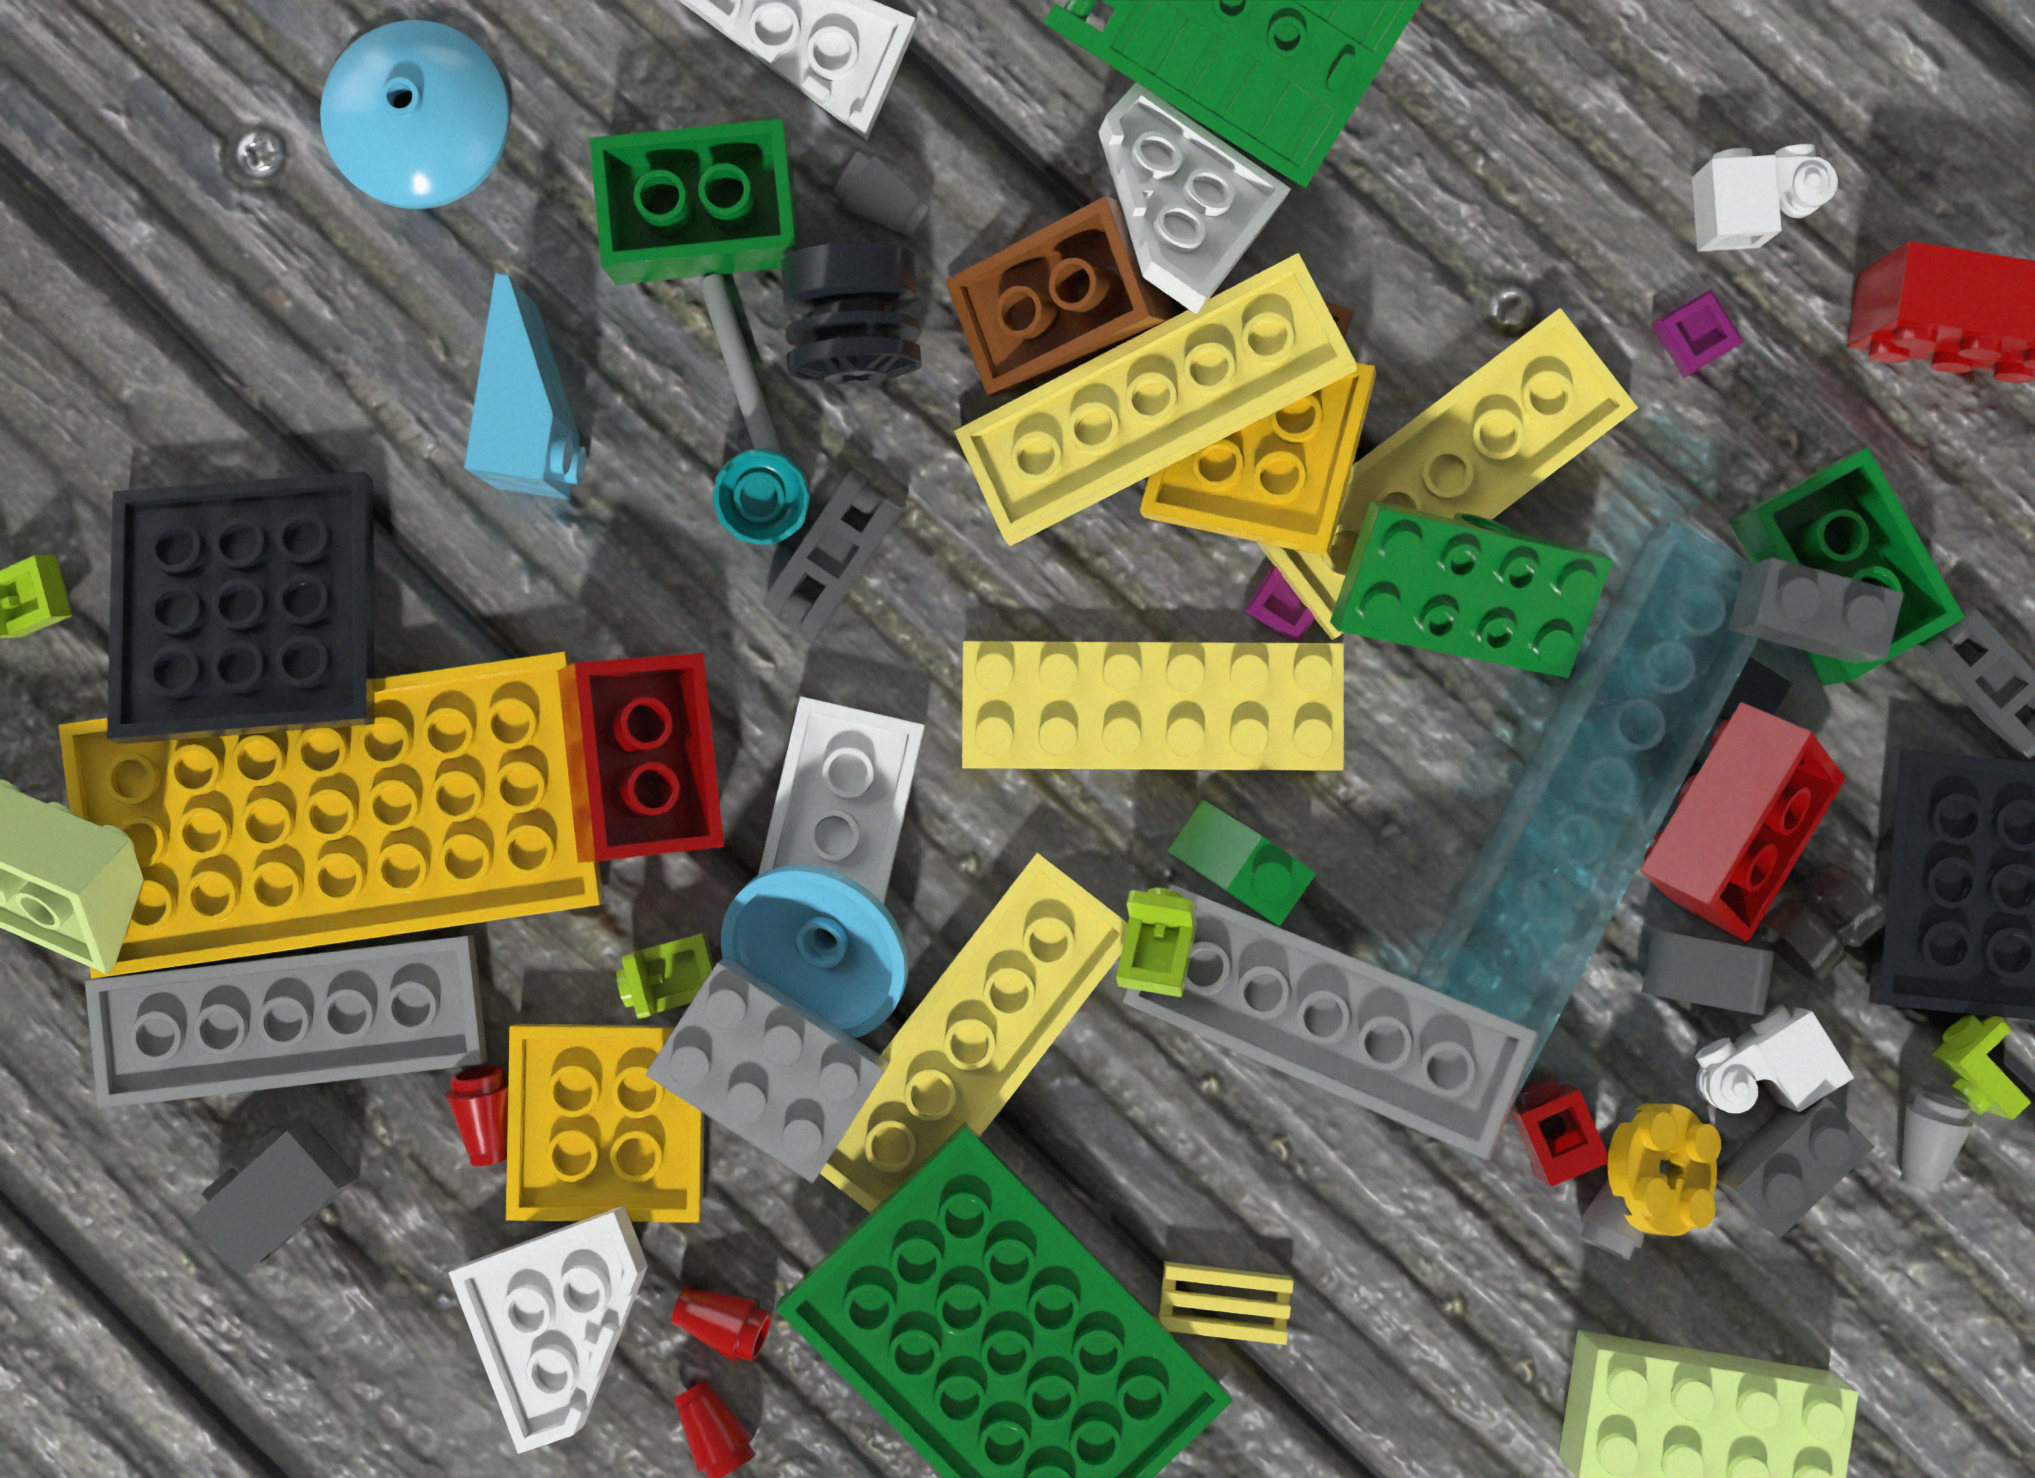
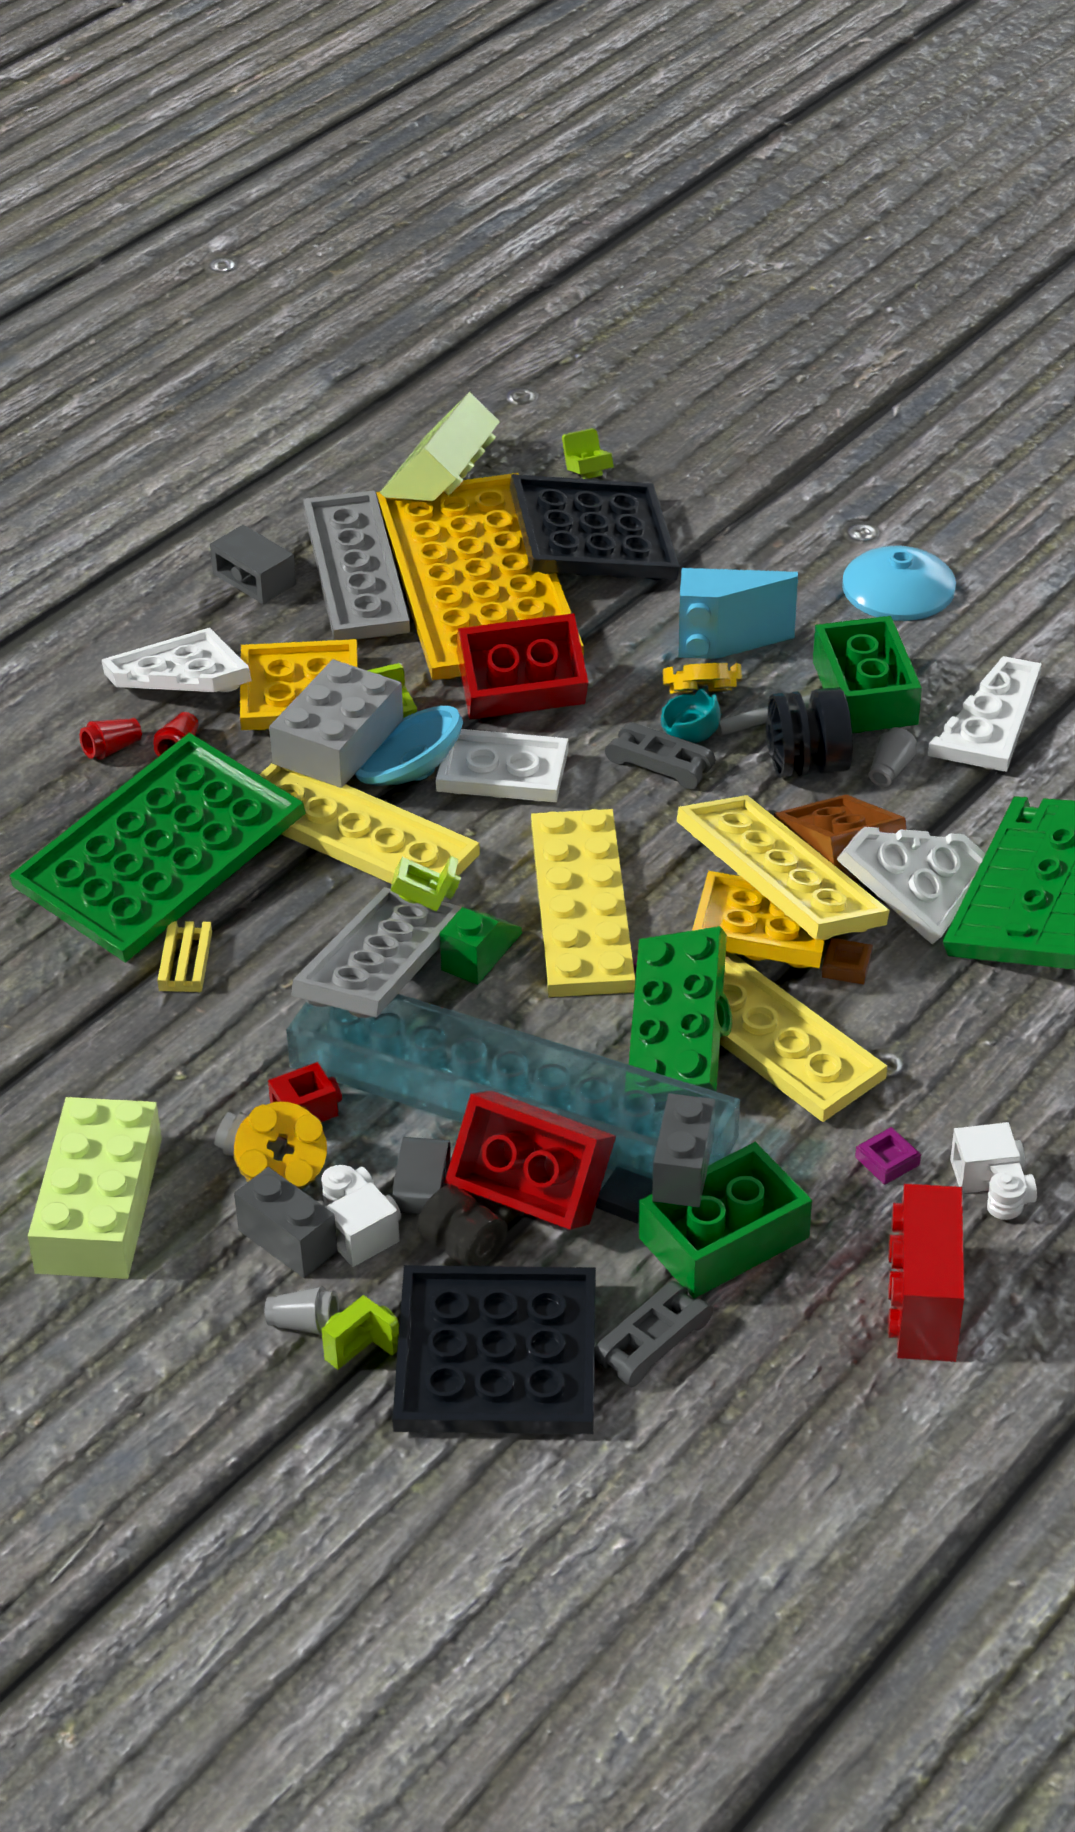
camera: 85 degrees right, 45 degrees down
red cone [445,1066,509,1166] -> none
none -> yellow plate [663,663,742,694]

